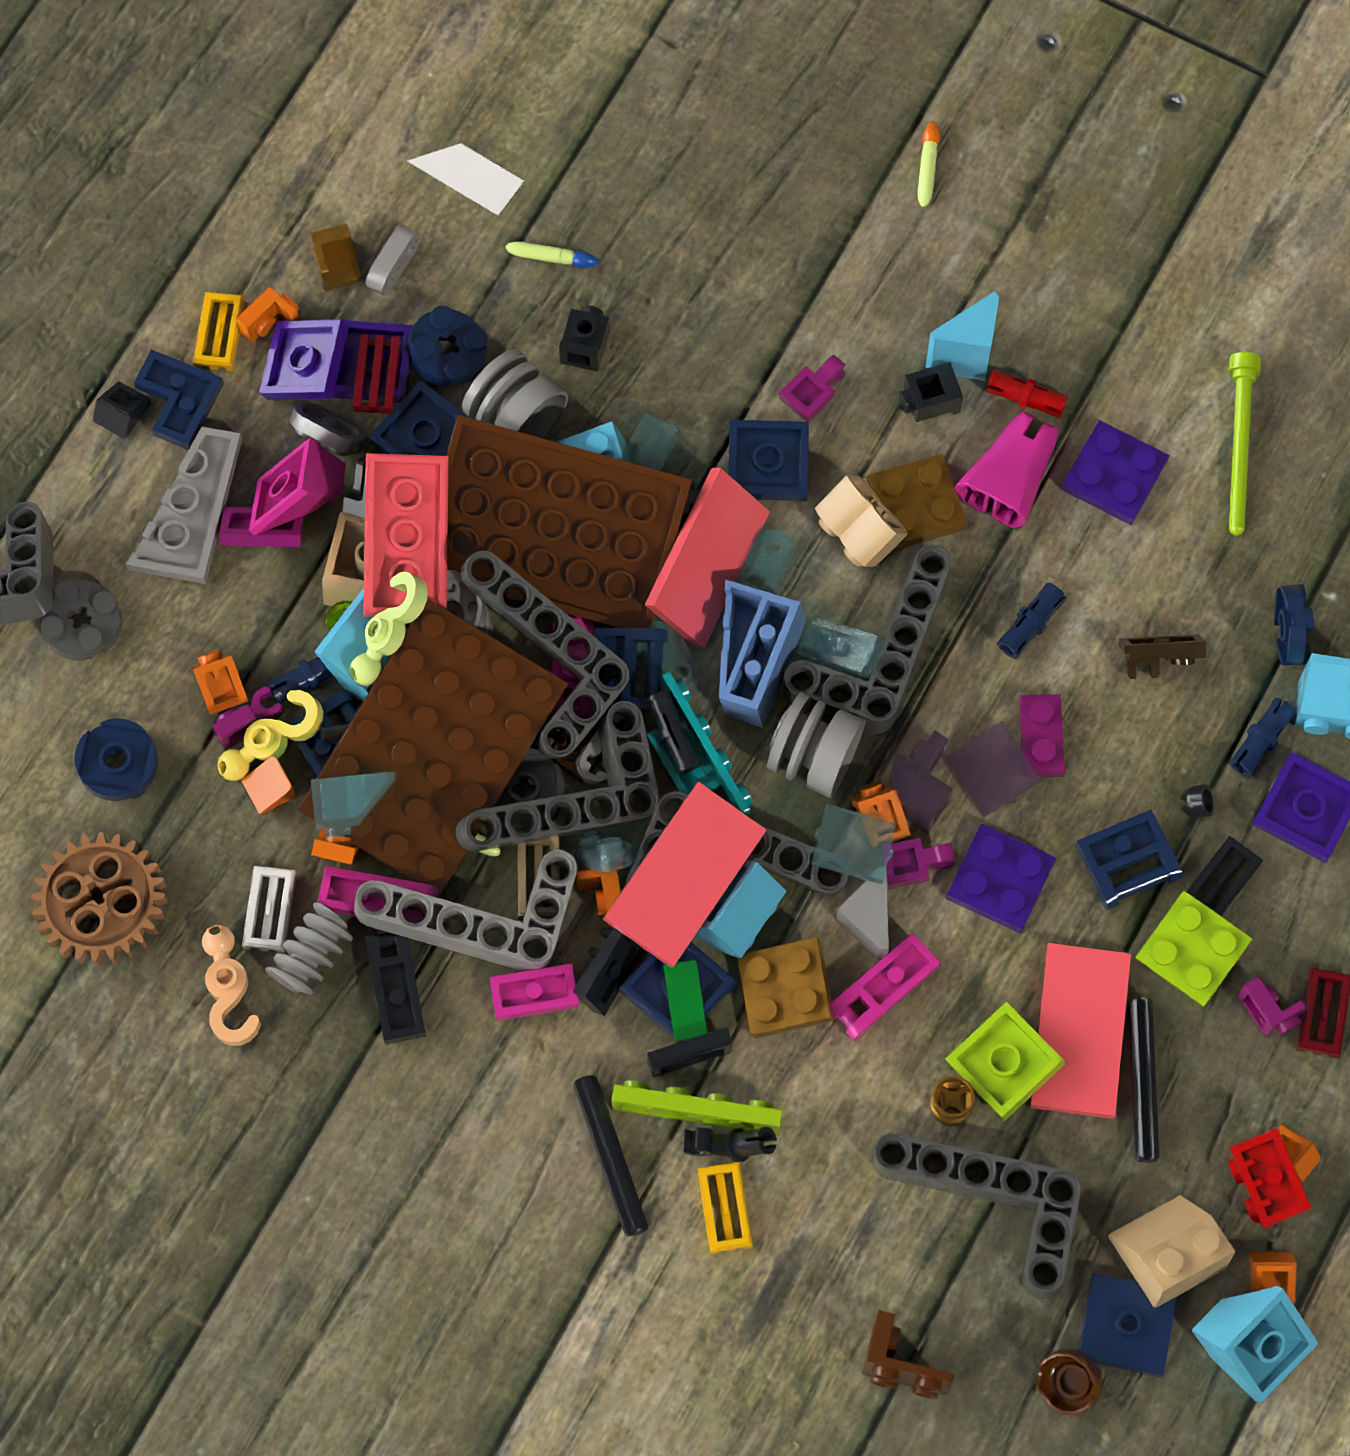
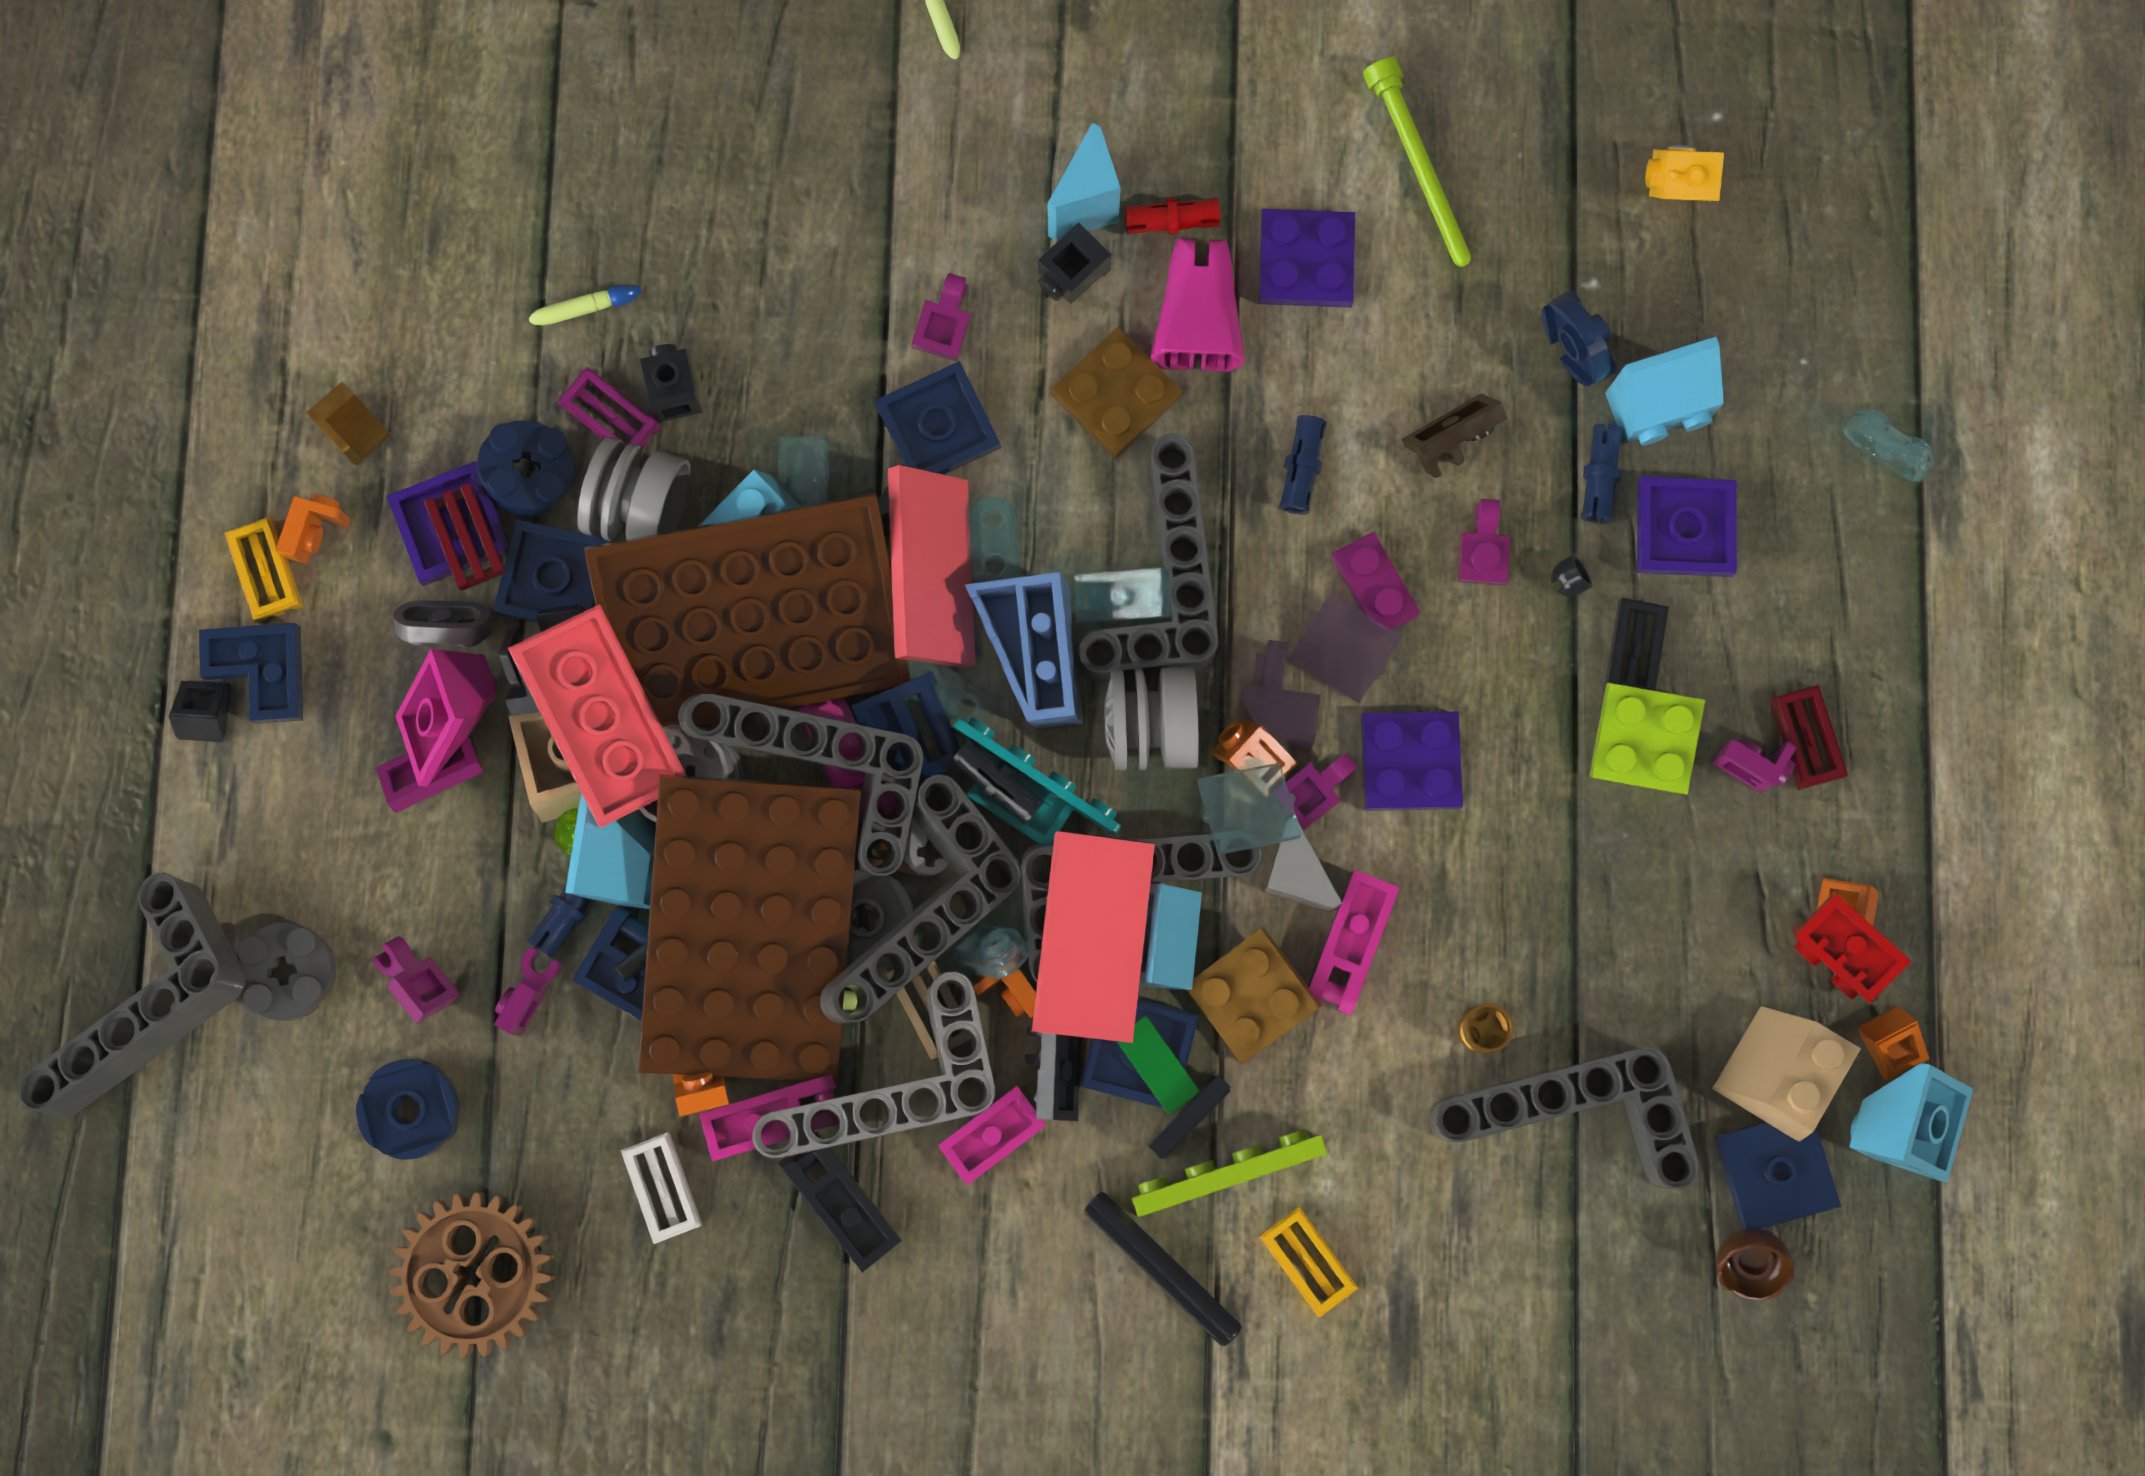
camera: 30 degrees left, 10 degrees up
light grey wing [125,427,242,584] -> none
orange bracket [192,649,248,715] -> none
light nougat piece [202,925,261,1046] -> none
light yellow piece [217,690,324,781] -> none
slope [241,755,296,816] -> none
dark purple plate [259,319,349,400] -> none
light grey piece [265,902,353,995] -> none
clear light blue slope [311,771,398,837] -> none
yellowish green piece [350,572,428,686] -> none
light grey beam [366,225,420,295] -> none
white sticker [408,143,524,215] -> none
black piece [684,1127,777,1162] -> none
tan brick [815,475,908,567] -> none
reddish brown bracket [862,1310,954,1399] -> none
lime plate [945,1002,1066,1122] -> none
coral tile [1030,943,1131,1119] -> none
dark blue plate [1075,809,1183,910] -> none
black axle [1129,997,1159,1163] -> none
none -> magenta plate [373,936,460,1024]
none -> magenta tile [557,367,662,449]
none -> magenta plate [1457,499,1510,586]

